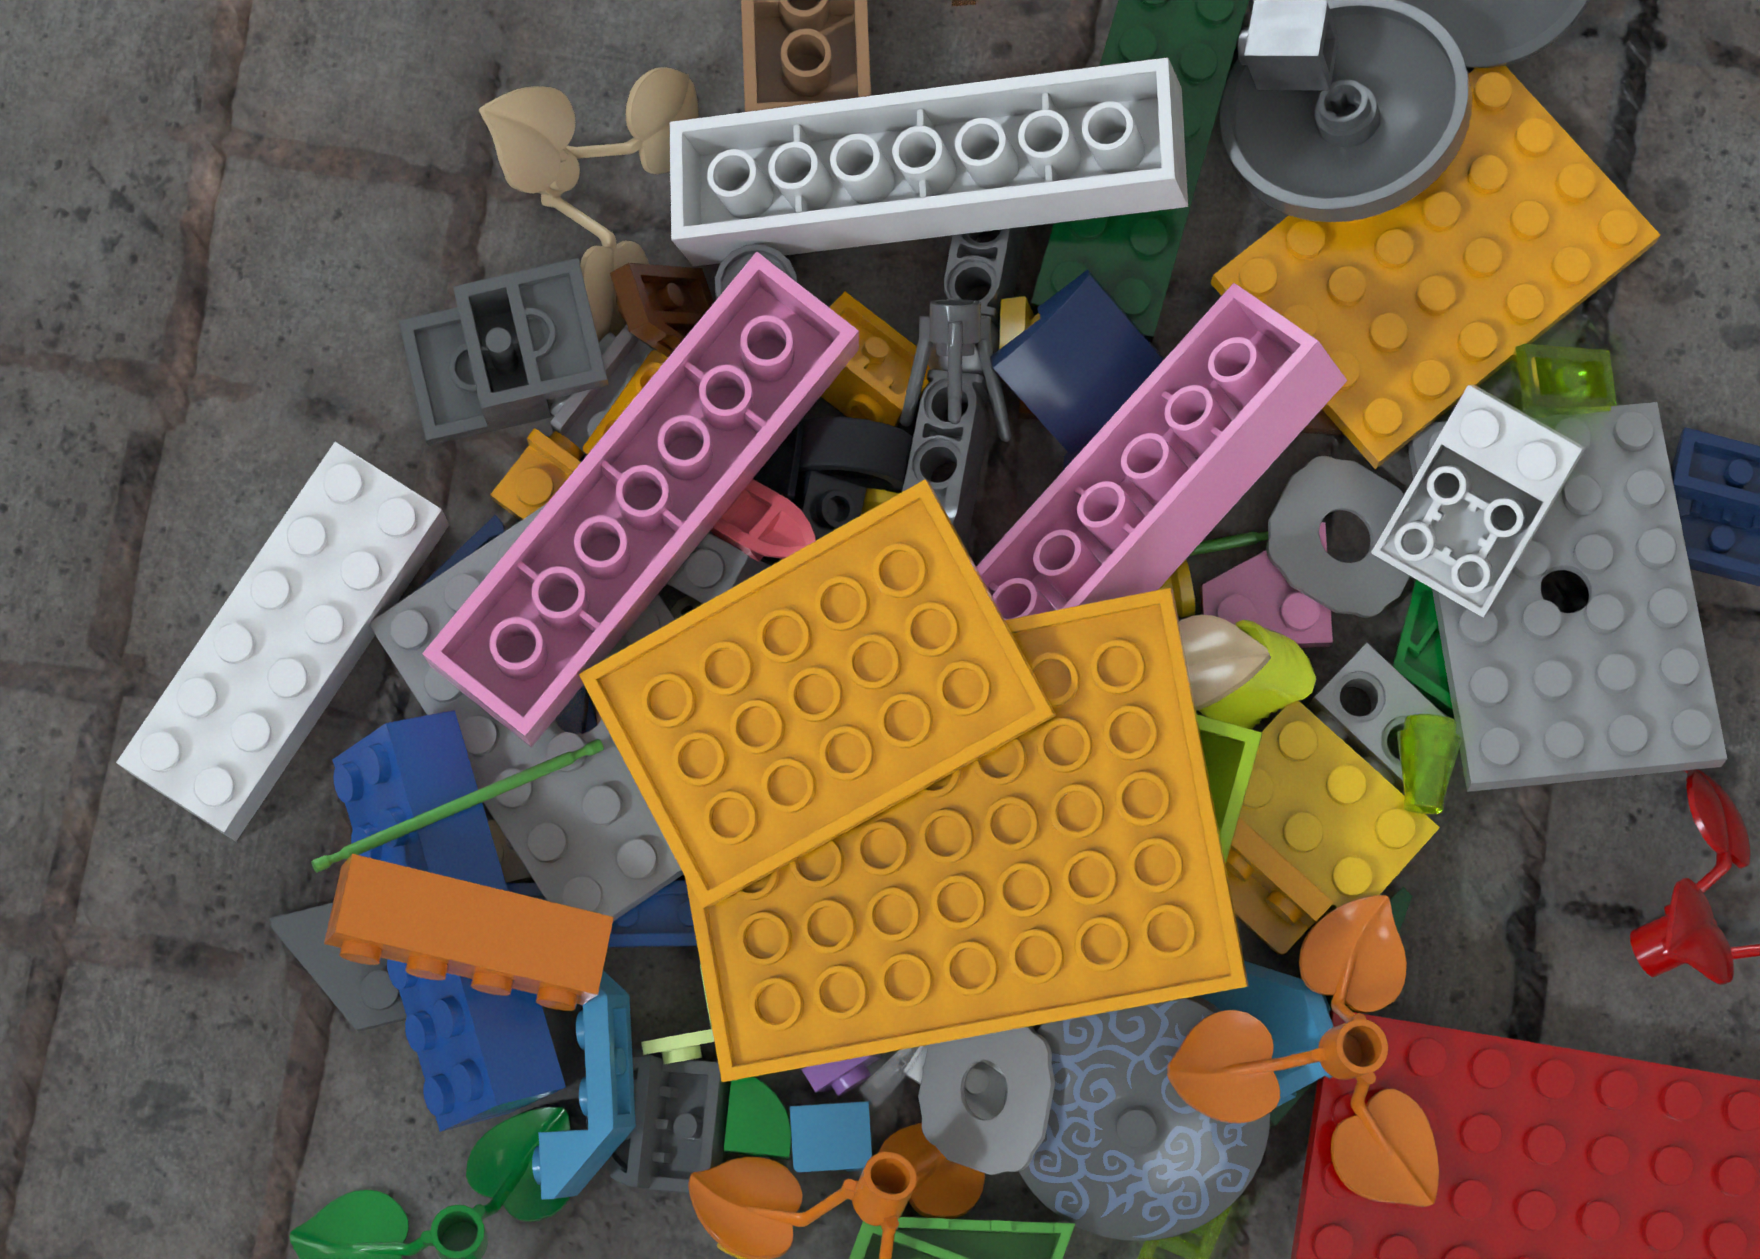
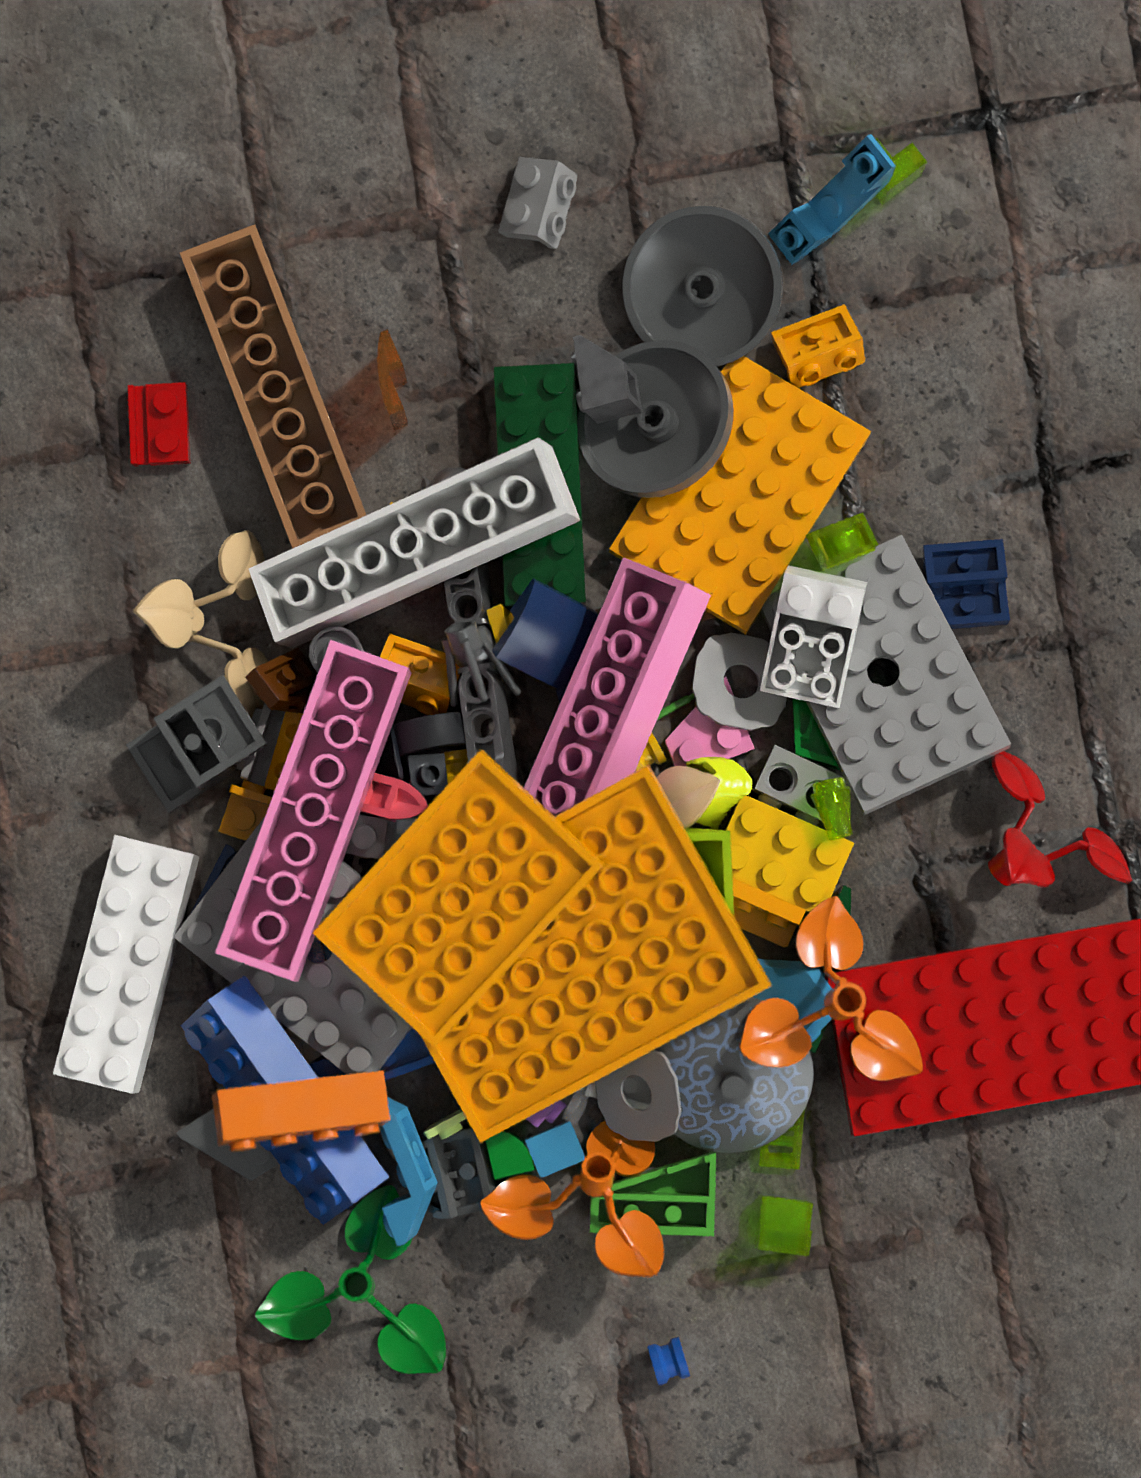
camera: 15 degrees left, 5 degrees up
bright green piece [311,739,604,873] -> none
none -> light orange bracket [771,304,865,388]

